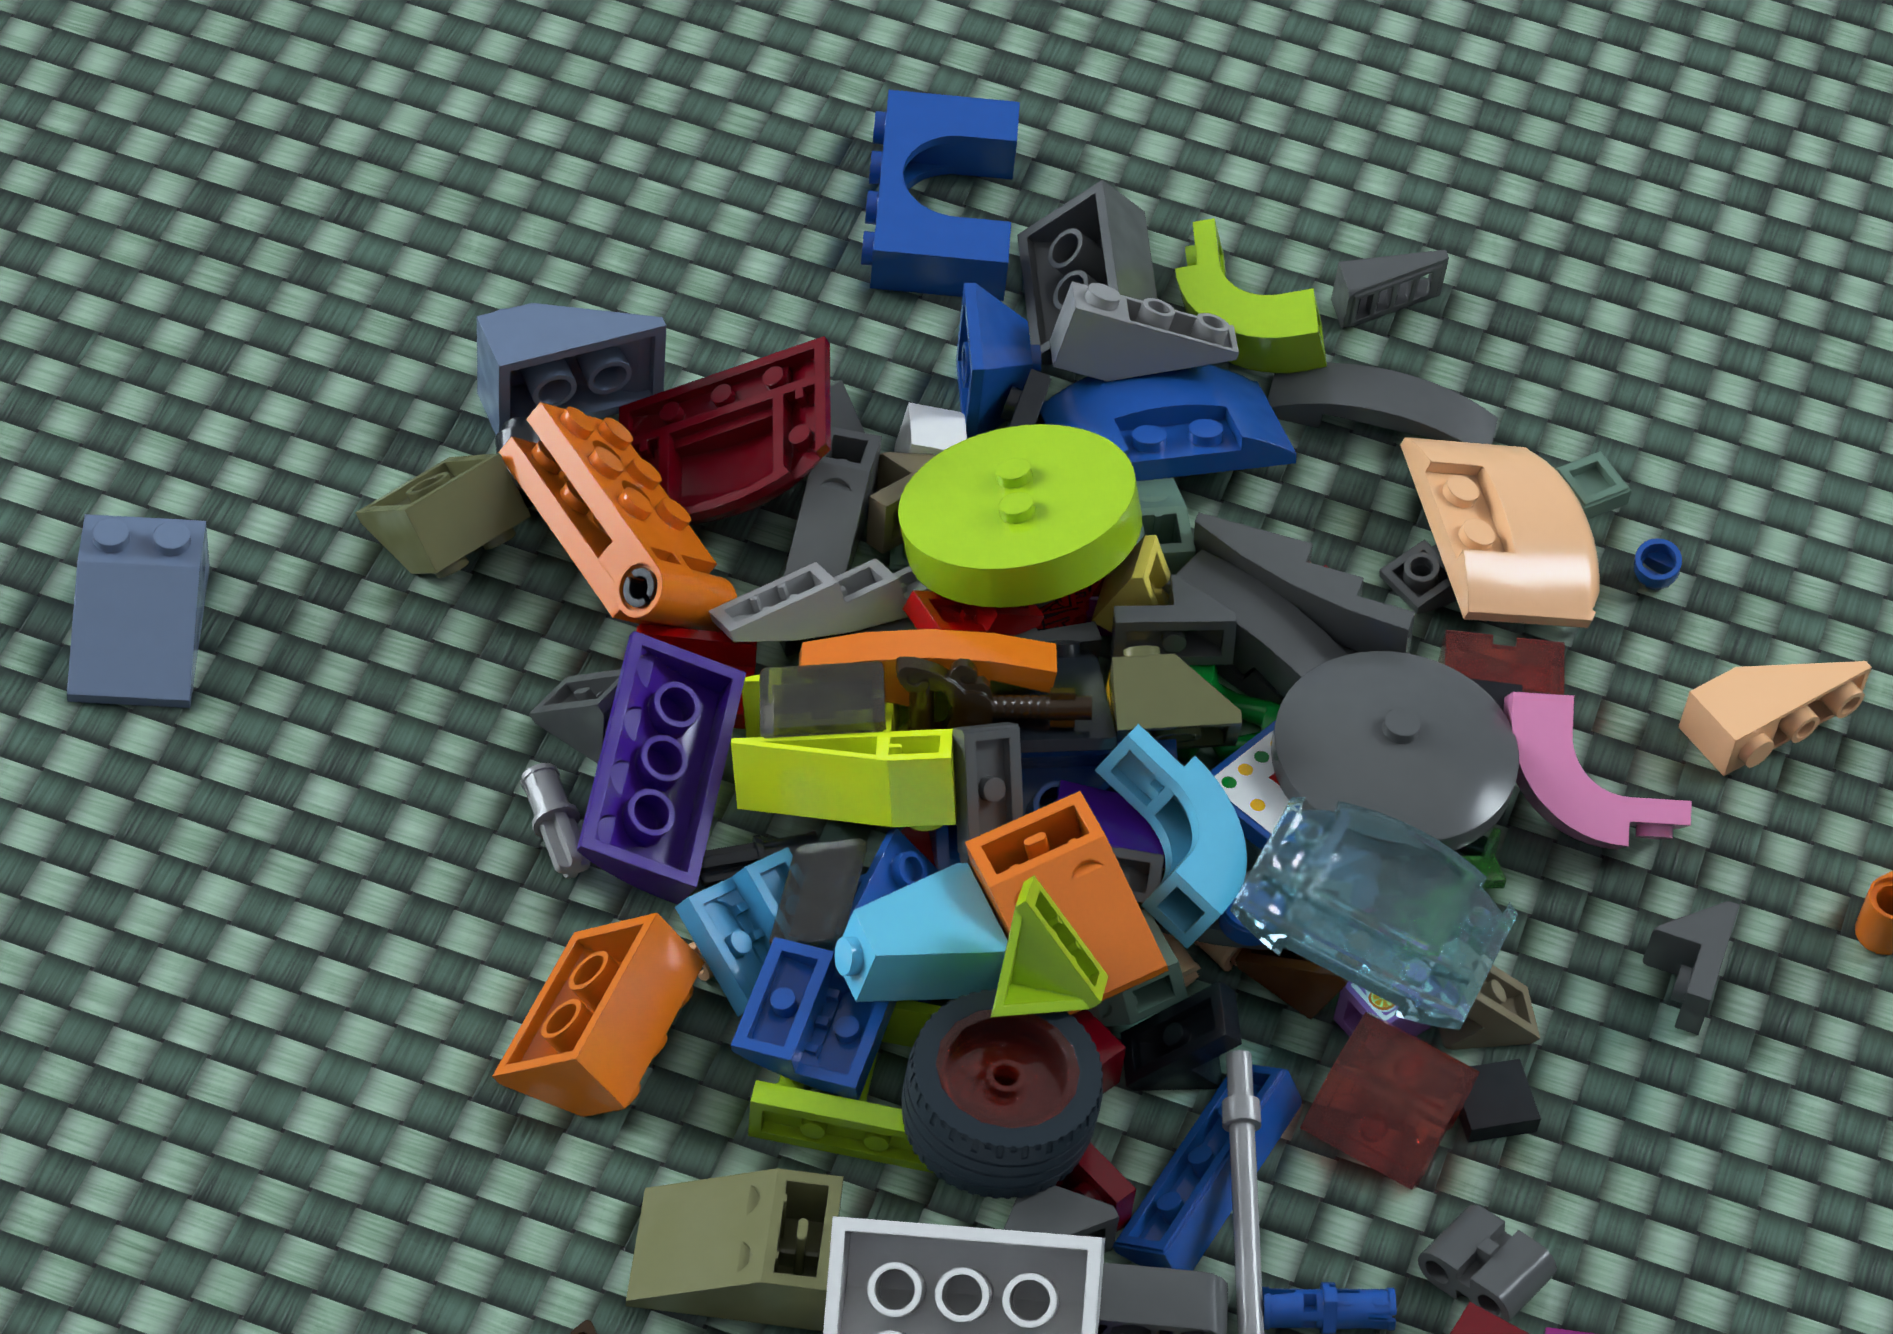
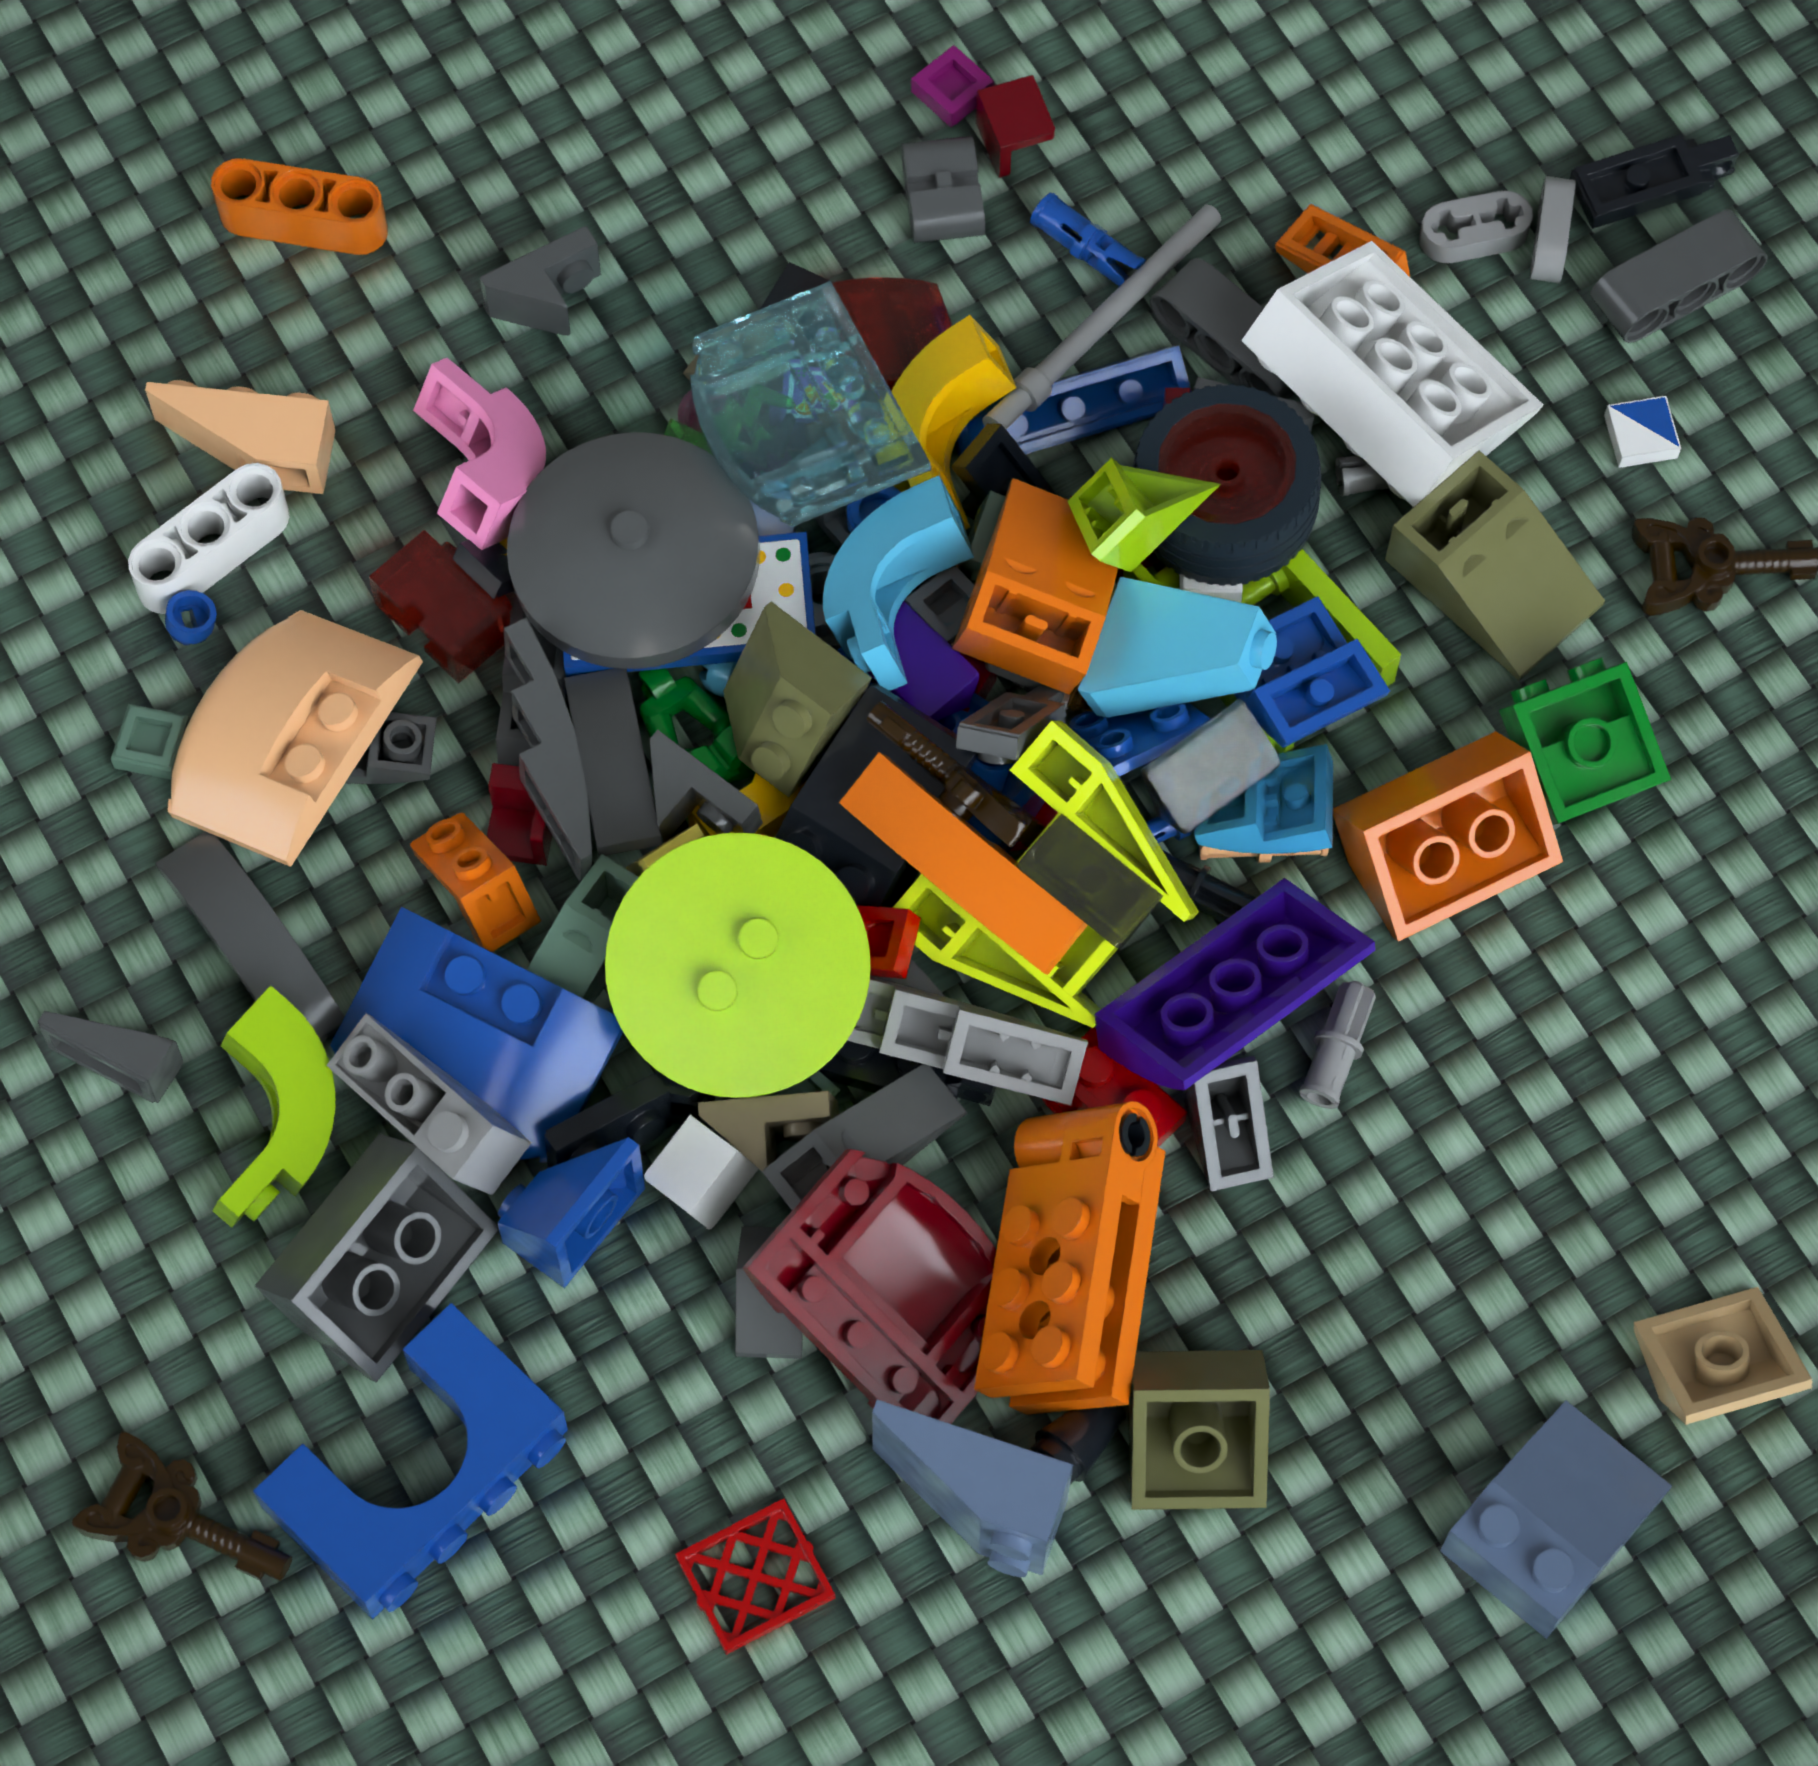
camera: 135 degrees left, 15 degrees up
none -> dark brown piece [72,1432,292,1581]
none -> white beam [128,463,289,614]
none -> orange bracket [410,813,541,952]
none -> red window [675,1498,836,1655]
none -> yellow arch [876,315,1017,529]
none -> green plate [1499,657,1672,825]
none -> tan slope [1634,1287,1812,1425]

